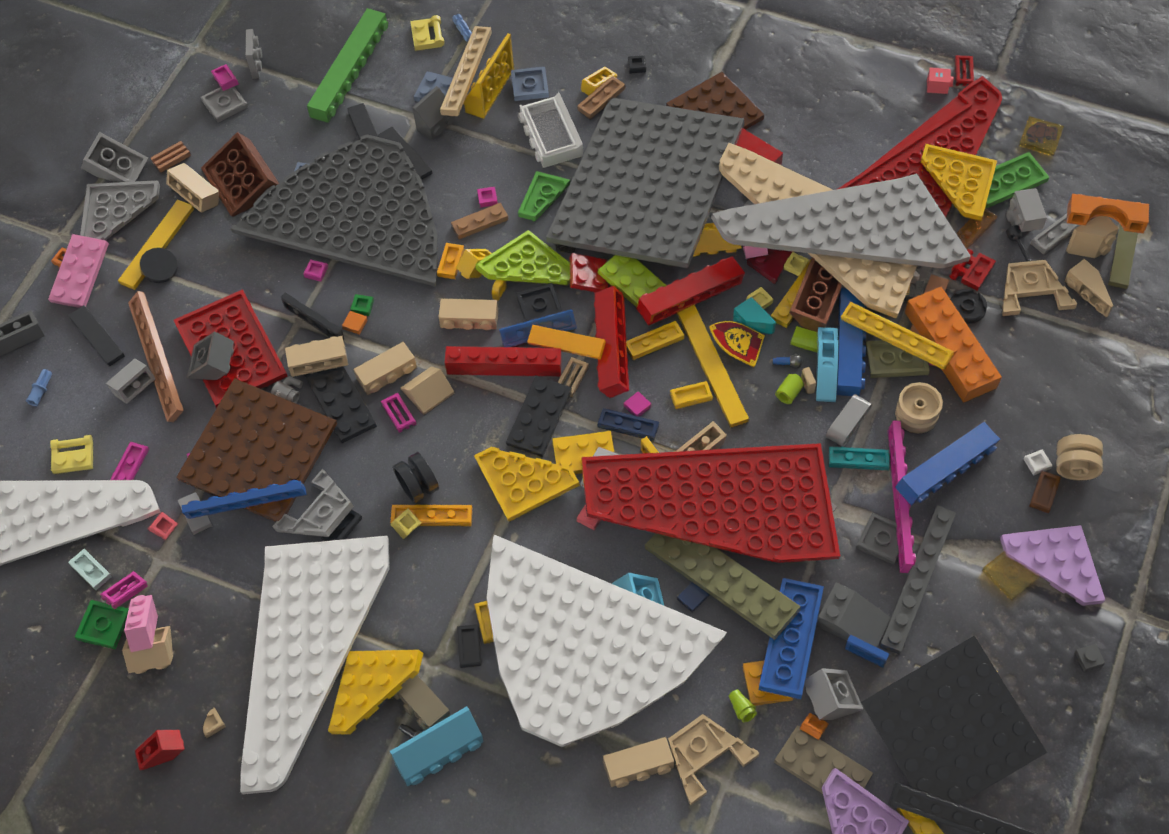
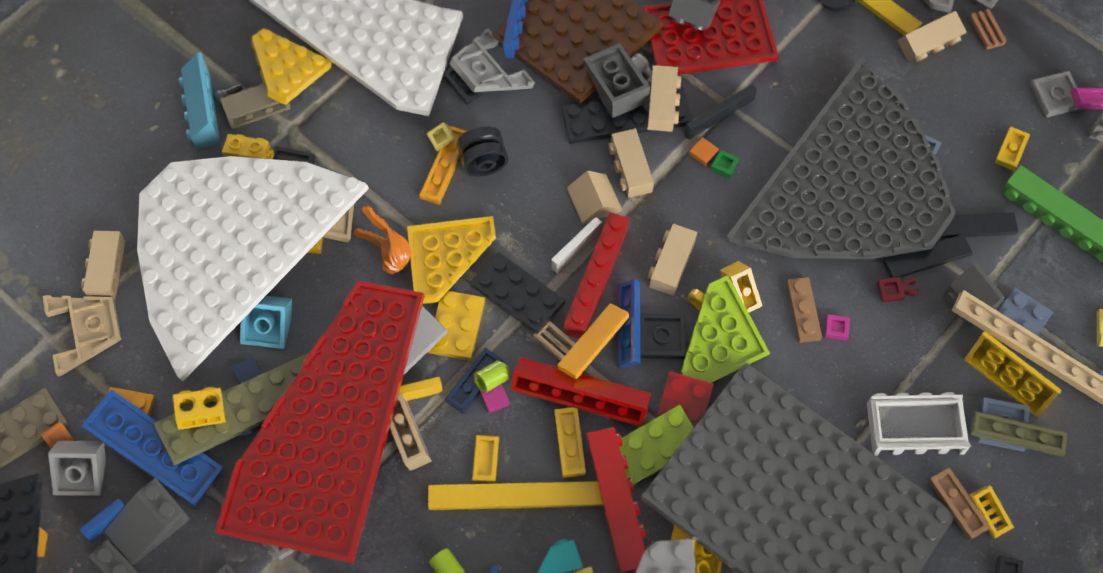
camera: 105 degrees right, 5 degrees up
copper slope [201,132,279,217] -> none
dark pink tile [304,259,328,282] -> none
dark pink tile [381,393,417,433] -> none
light orange plate [437,243,464,280] -> none
bright green wing [518,171,570,221] -> none
shield [709,321,765,367] -> none
lime cone [728,689,757,723] -> none
none -> yellow brick [173,387,226,430]
none -> yellow brick [222,134,274,159]
none -> orange hair [353,206,411,274]
none -> lime brick [473,360,510,393]
none -> white tile [551,217,602,273]
none -> dark grey slope [583,44,650,118]
none -> dark red plate [877,277,919,303]
none -> olive tile [970,411,1068,457]
none -> yellow plate [994,126,1030,171]

